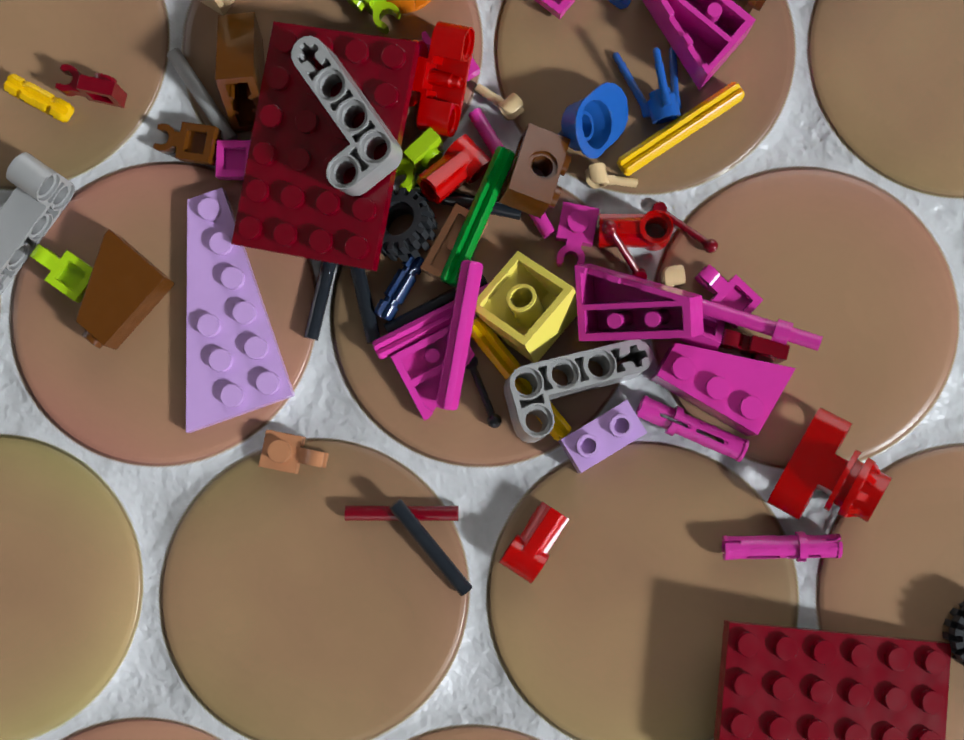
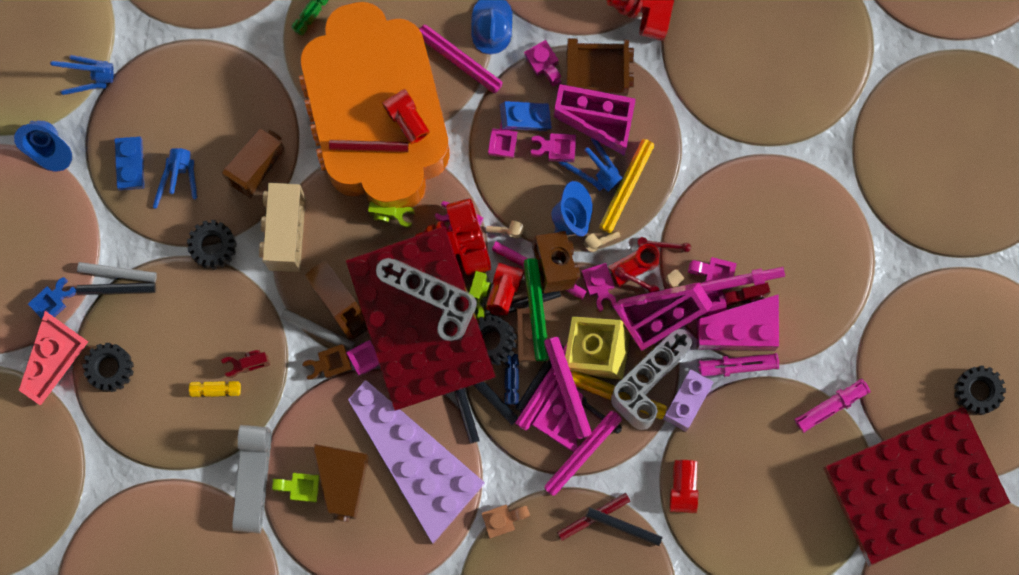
camera: 35 degrees left, 5 degrees down
red beam [767,407,892,522] -> none
none -> dark pink plate [531,133,576,162]
none -> dark pink axle [544,410,622,496]

